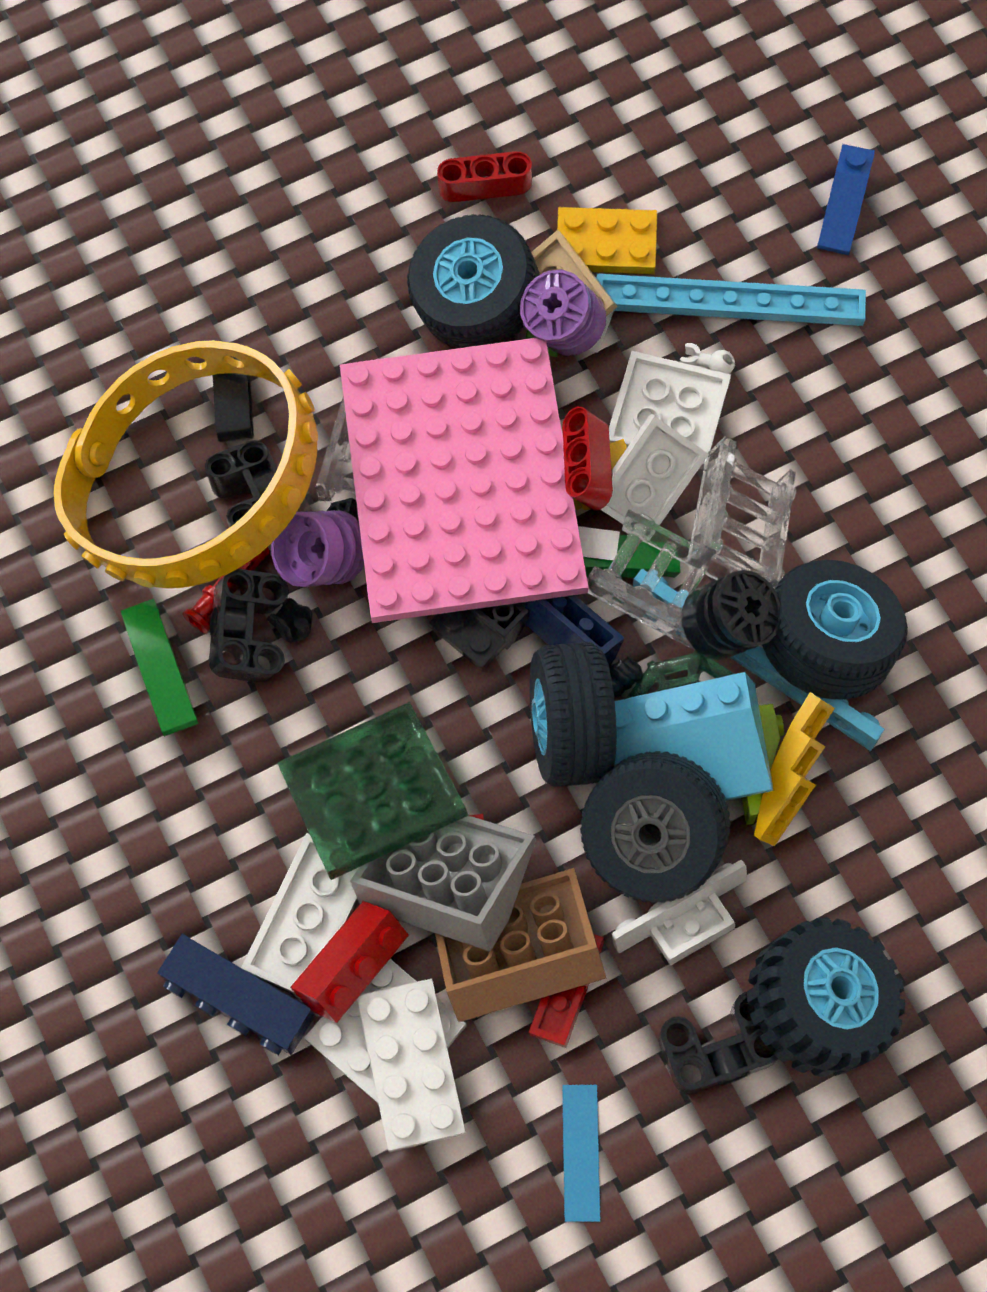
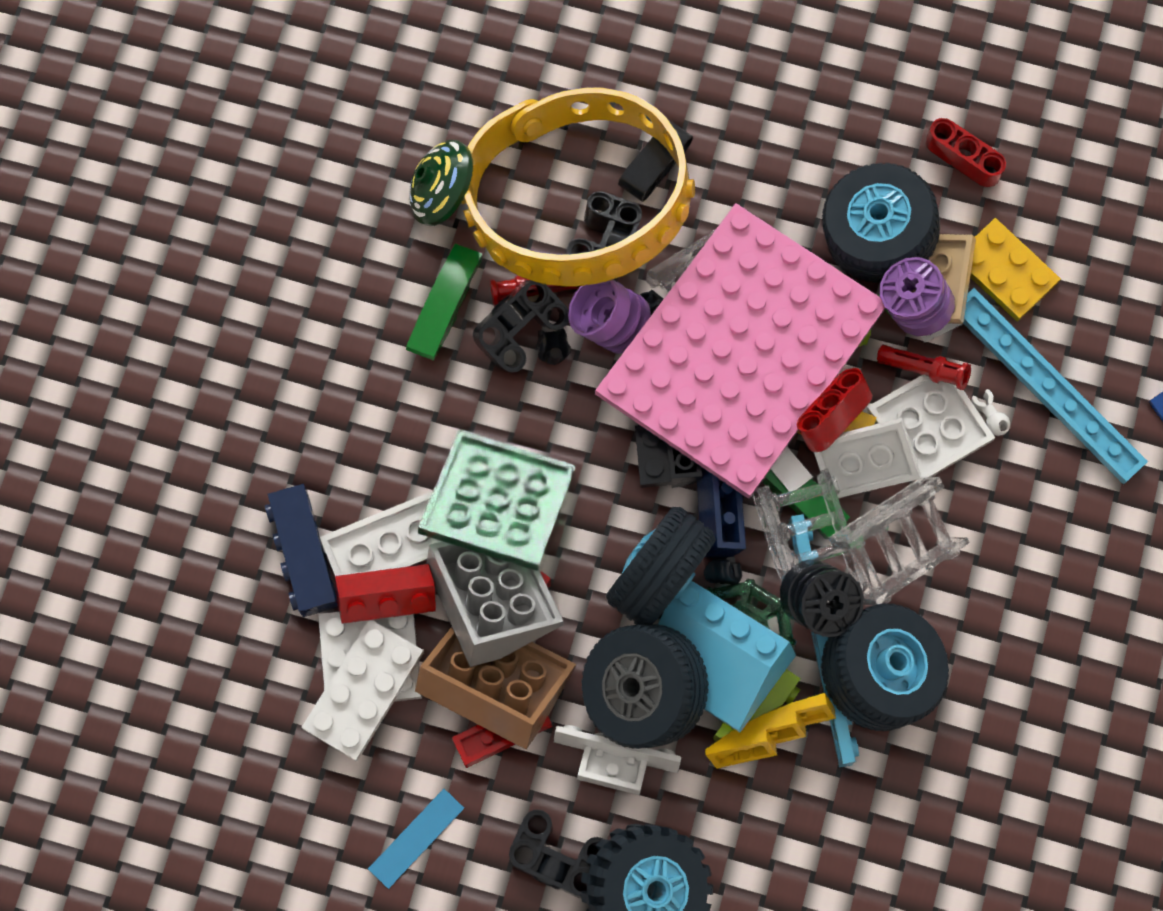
camera: 40 degrees right, 5 degrees up
none -> dark green dish [409,140,473,226]
none -> red pin [877,344,971,390]

